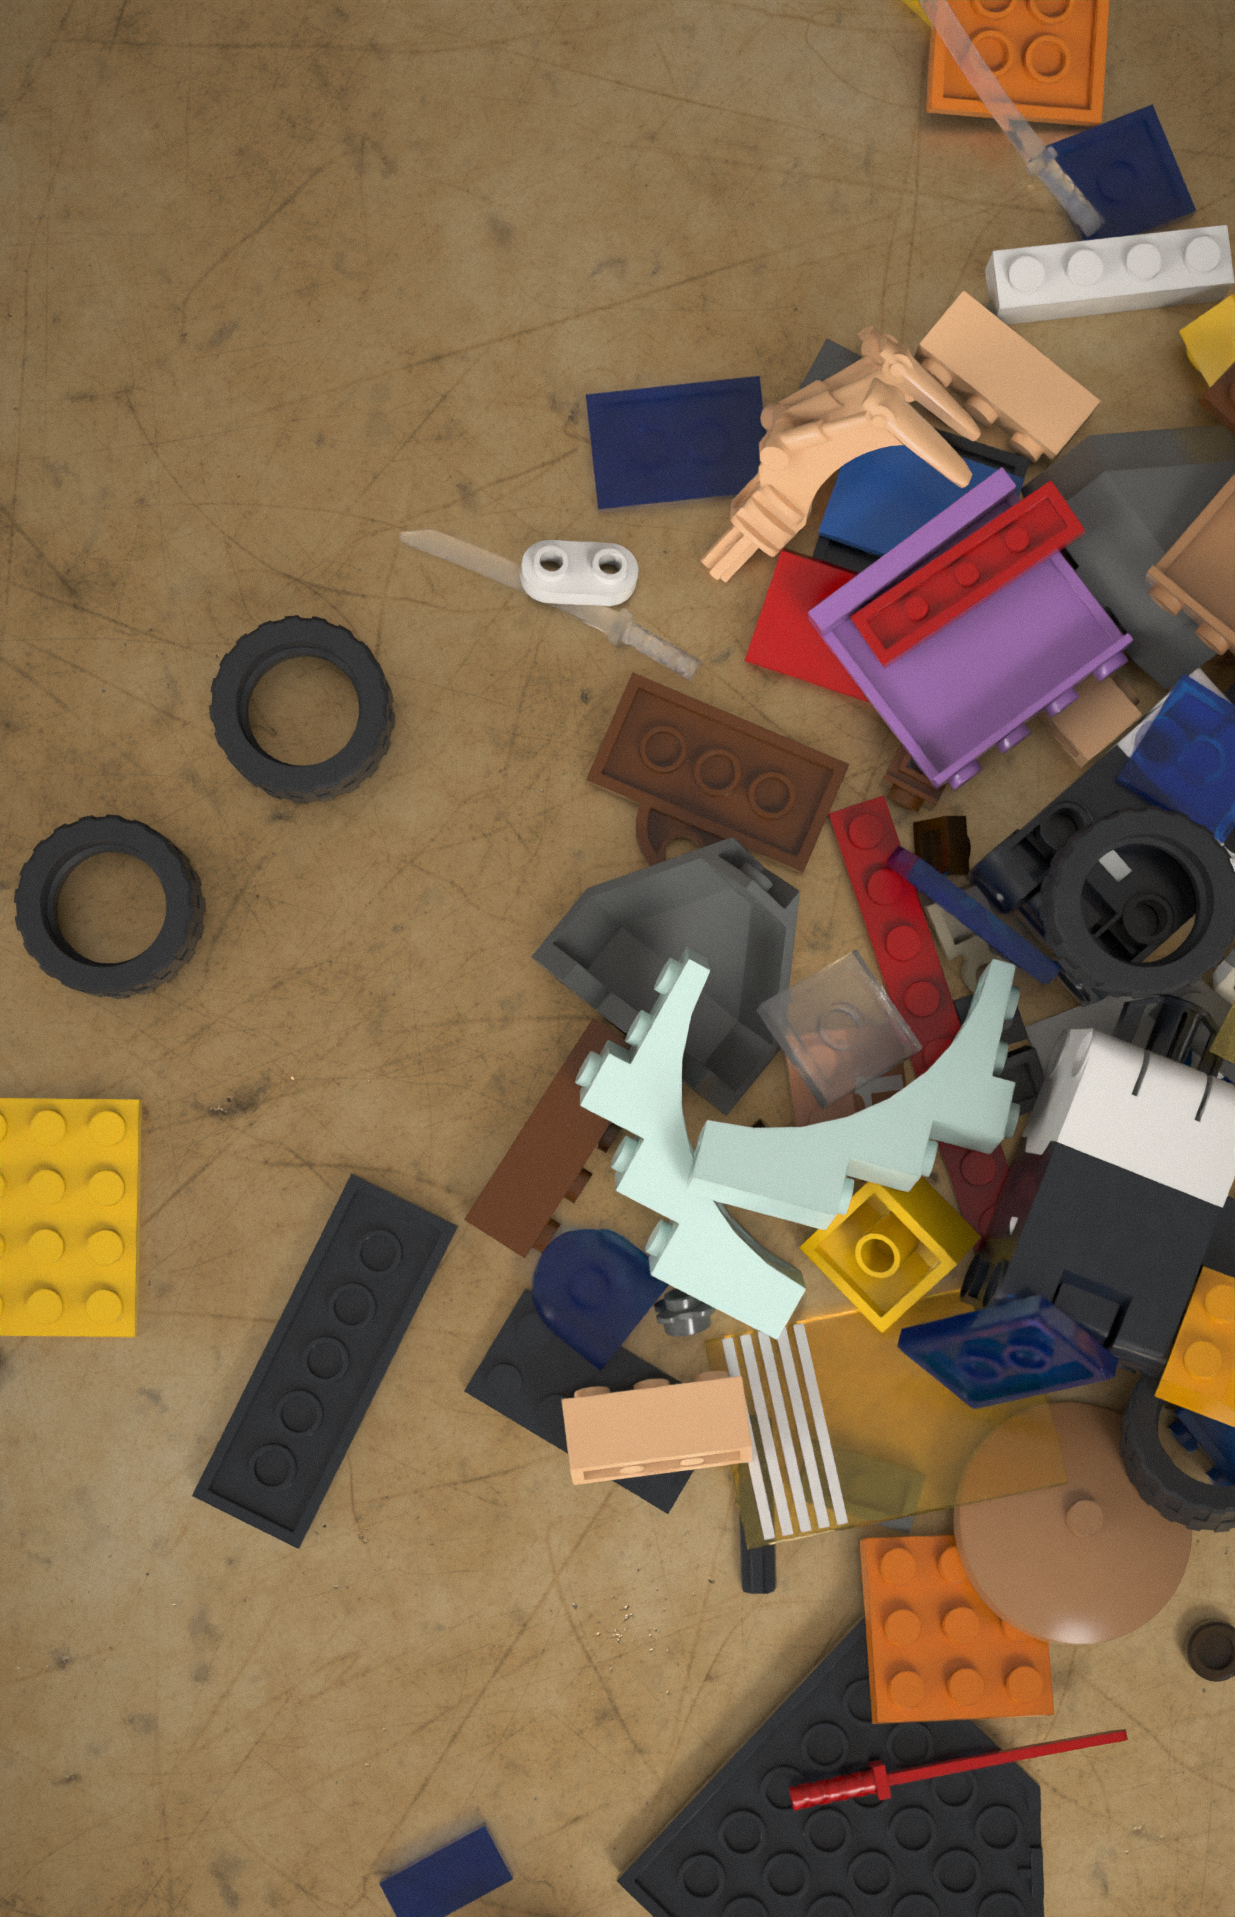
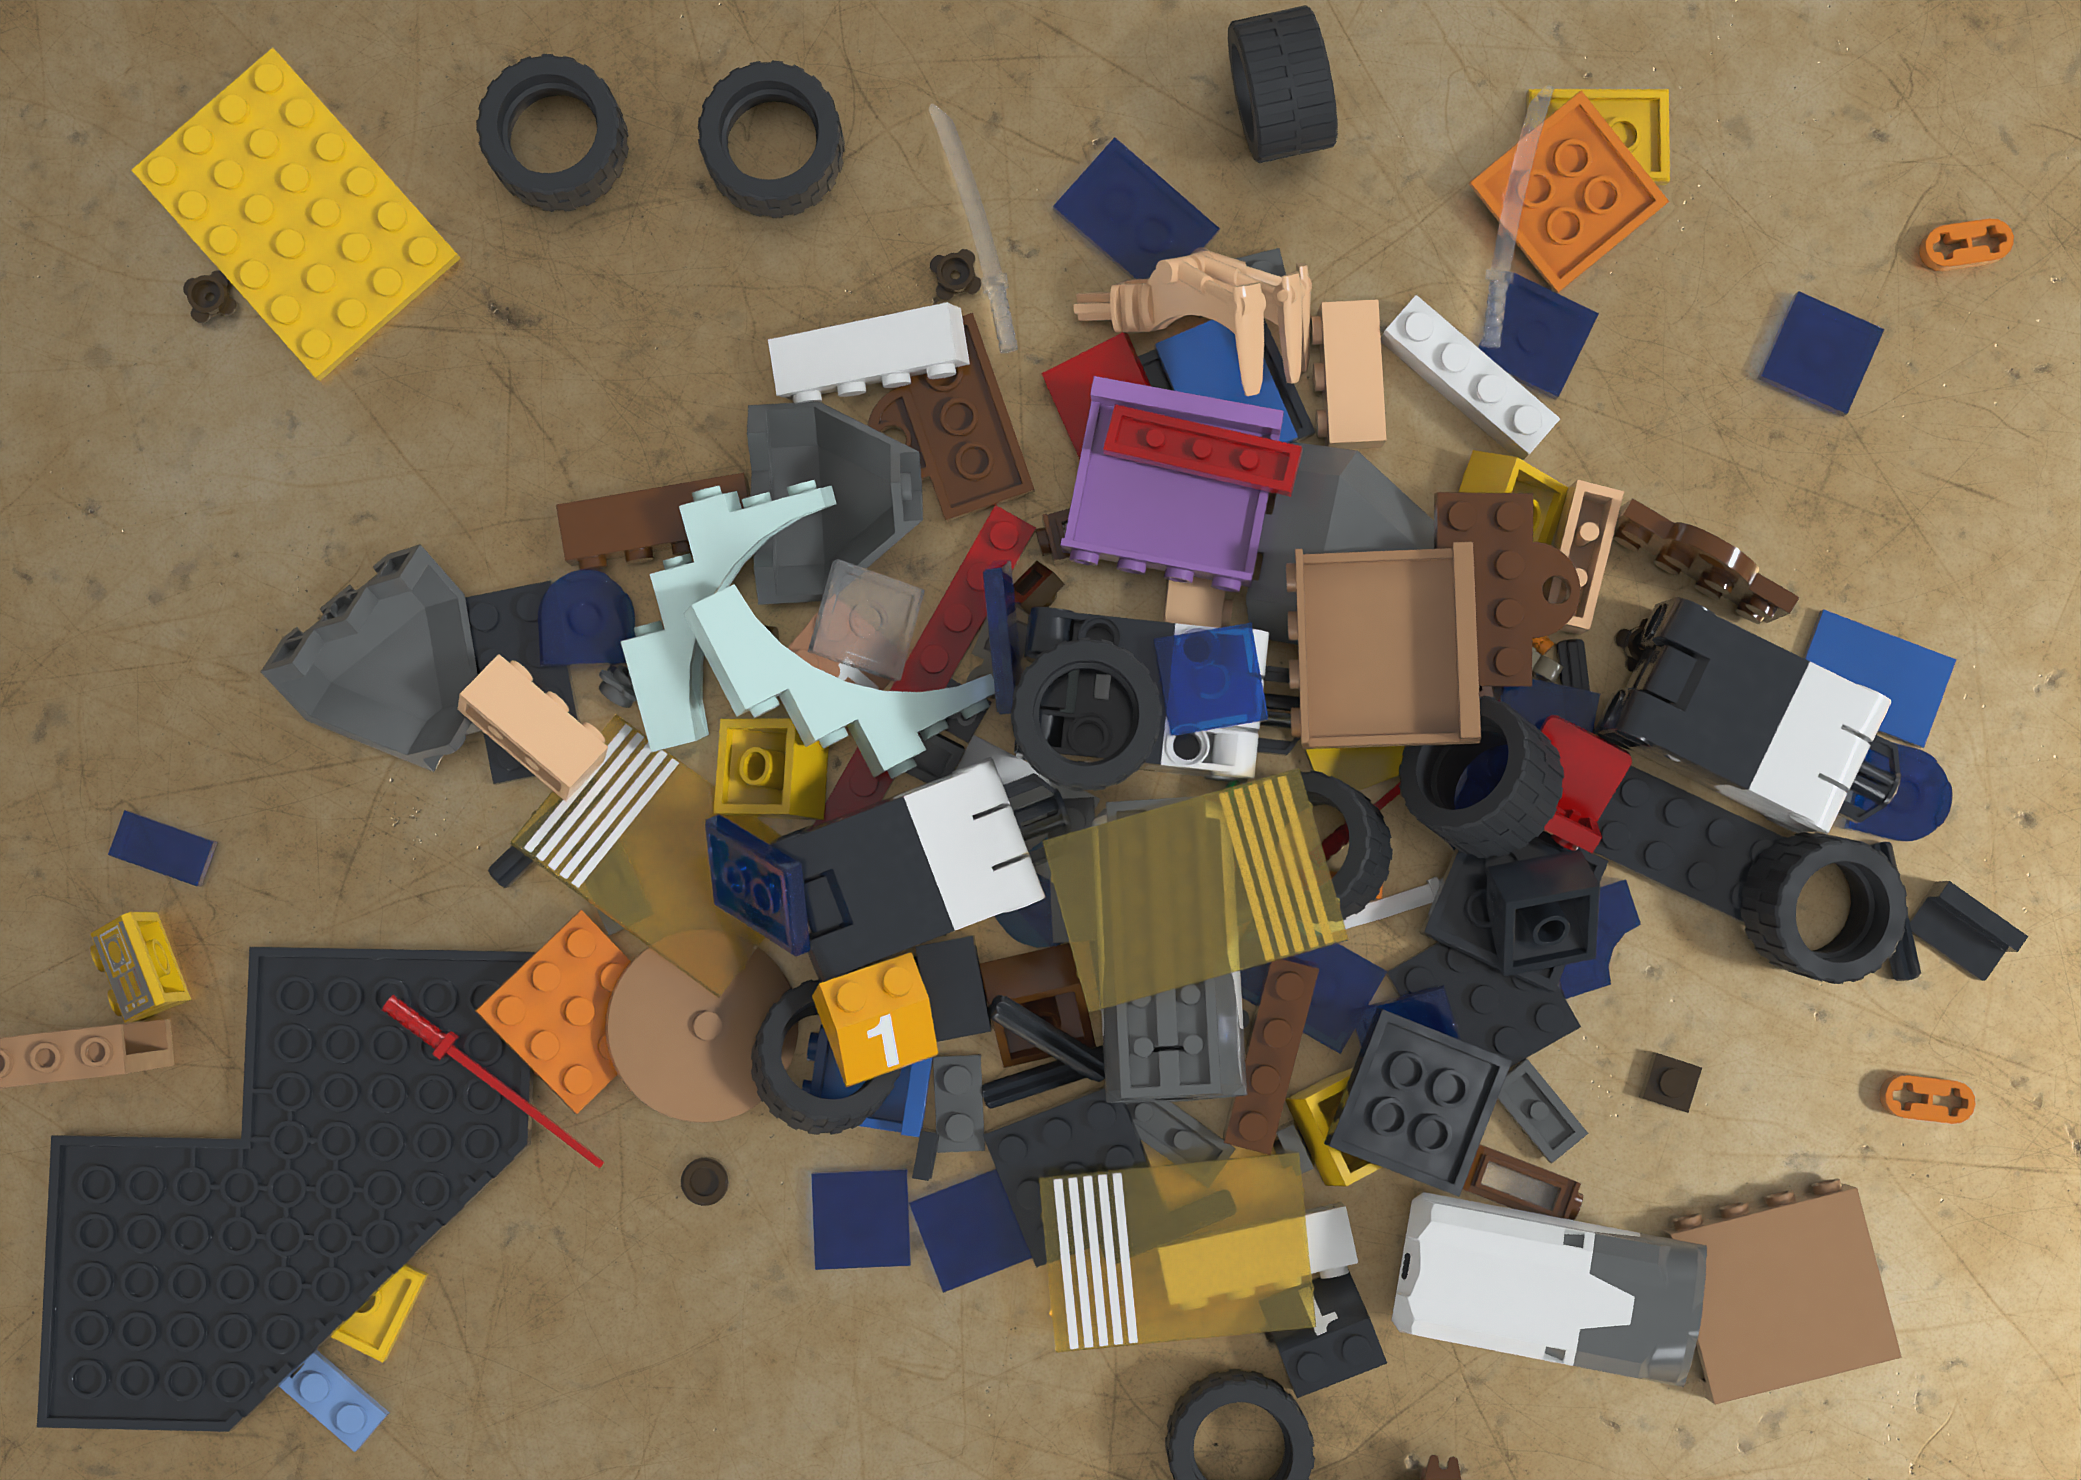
camera: 45 degrees right, 0 degrees up
black plate [192,1174,459,1549] -> none
white plate [520,540,639,606] -> none
none -> dark grey panel [261,544,482,772]
none -> white brick [768,302,970,404]
none -> dark brown plate [930,249,981,301]
none -> black tyre [1227,5,1338,163]

